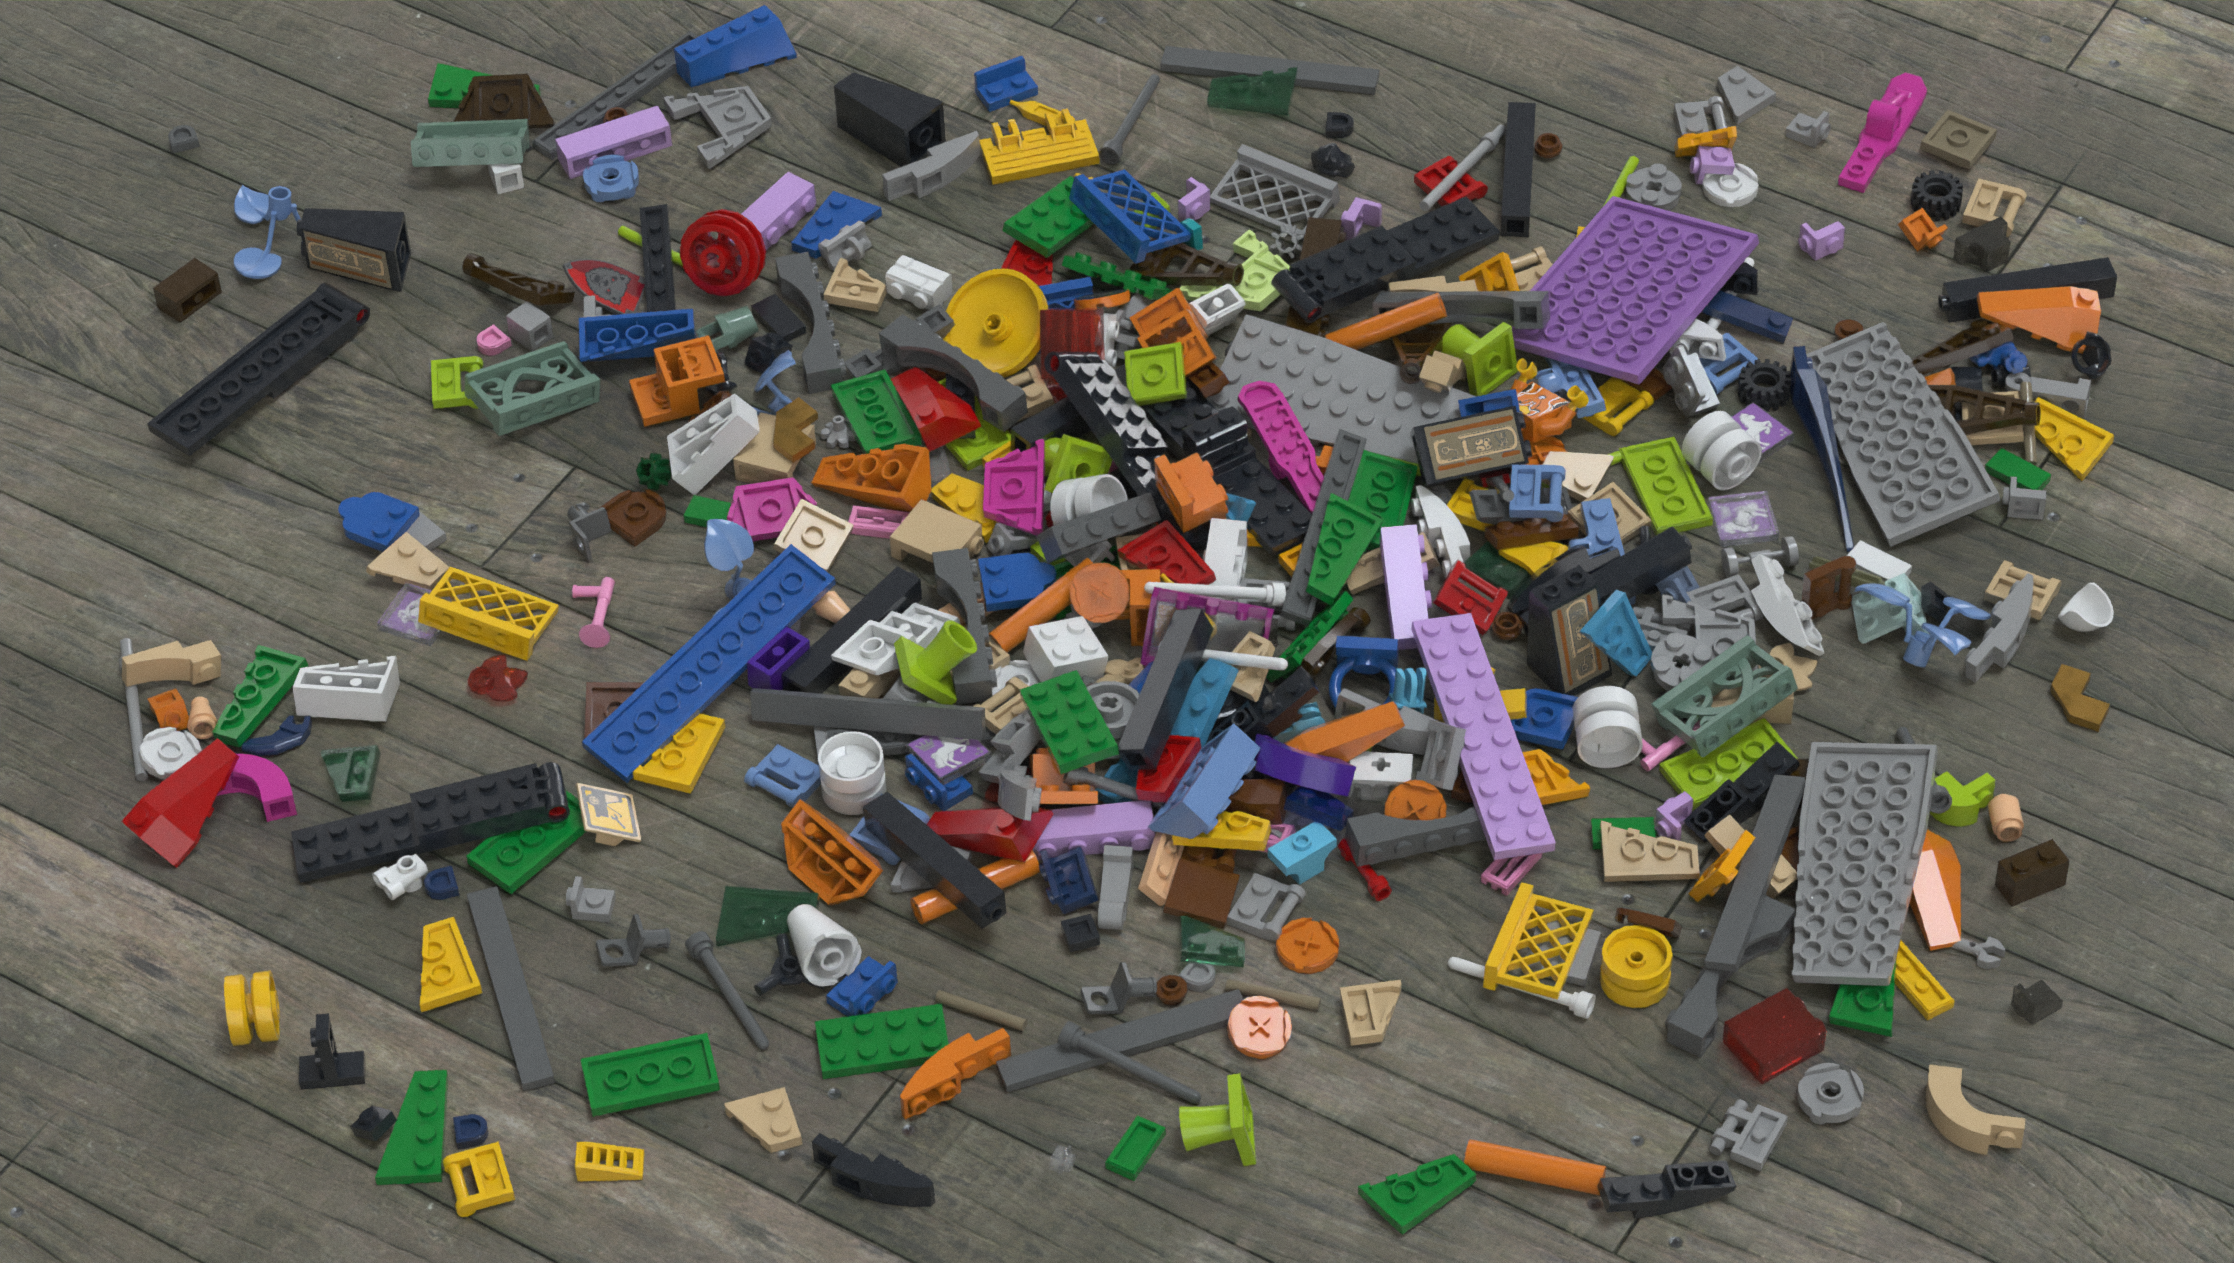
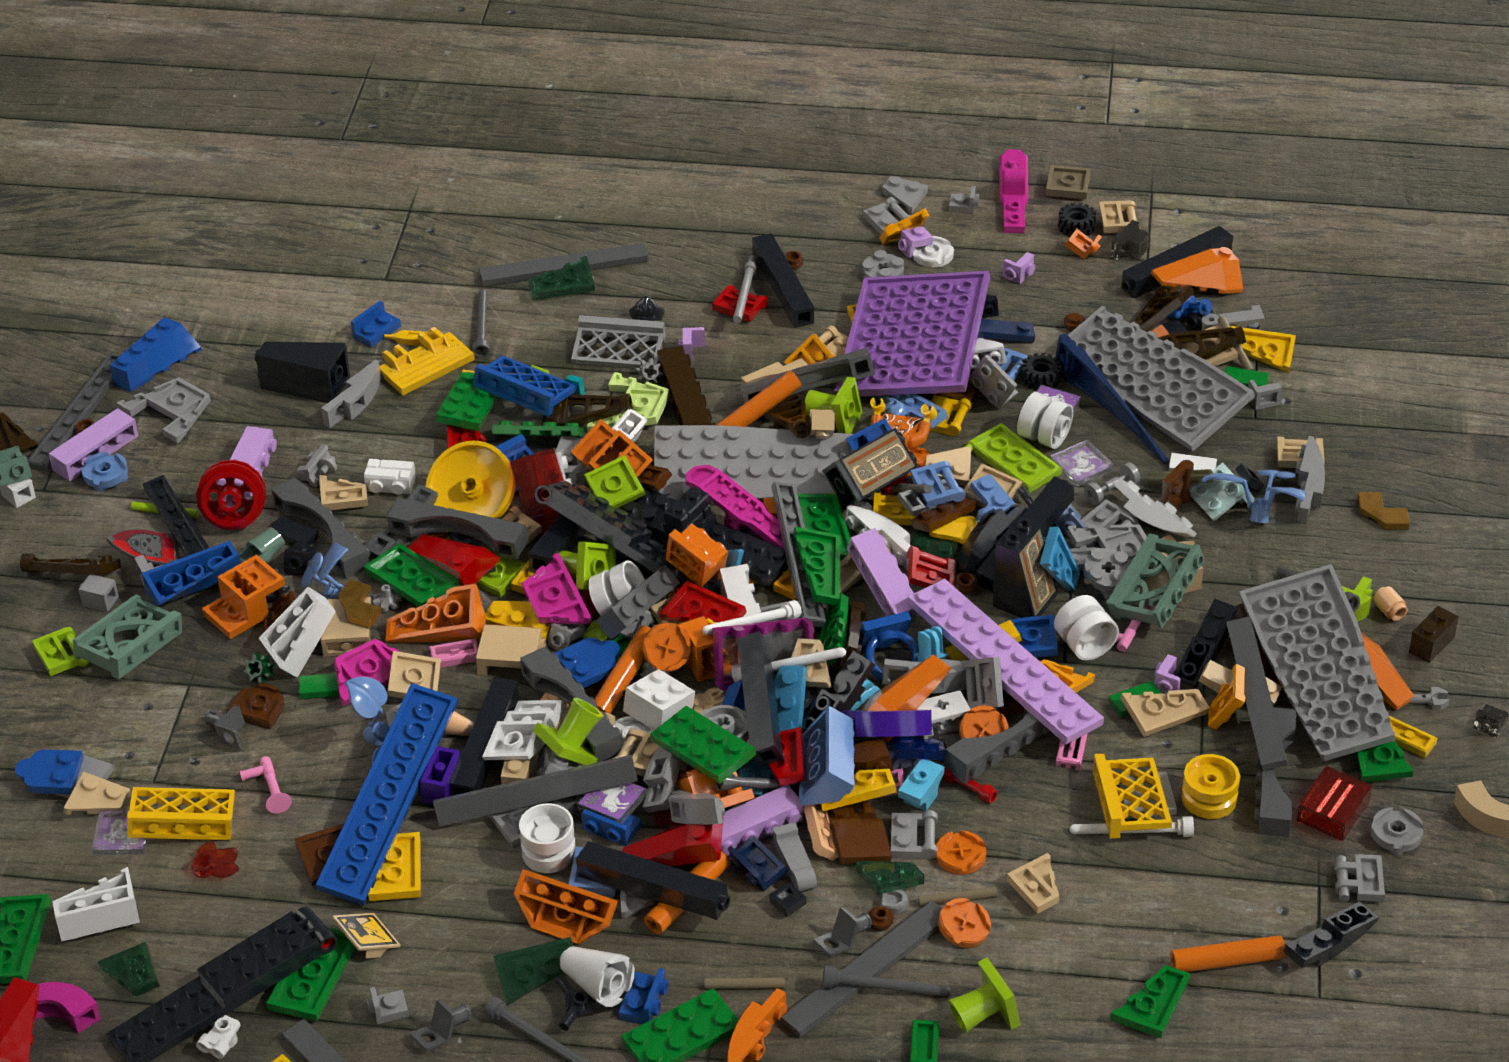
camera: 25 degrees left, 5 degrees down
dark blue piece [242,716,312,756] -> none
dark blue tile [424,866,459,900] -> none
bright pink tile [476,324,512,356] -> none
medium blue plate [744,744,821,808] -> none
blue wing [791,191,882,259] -> none
orange tile [1073,289,1131,311] -> none
lavender bracket [1178,177,1210,222] -> none
black hinge [1271,197,1501,323] -> none
black tile [1326,112,1354,138] -> none
lime bar [1602,156,1639,208] -> none
reddish brown tile [1614,908,1682,938] -> none
lime tile [1659,718,1798,811] -> none
white helmet [2058,583,2114,632] -> none
black piece [2071,331,2112,380] -> none

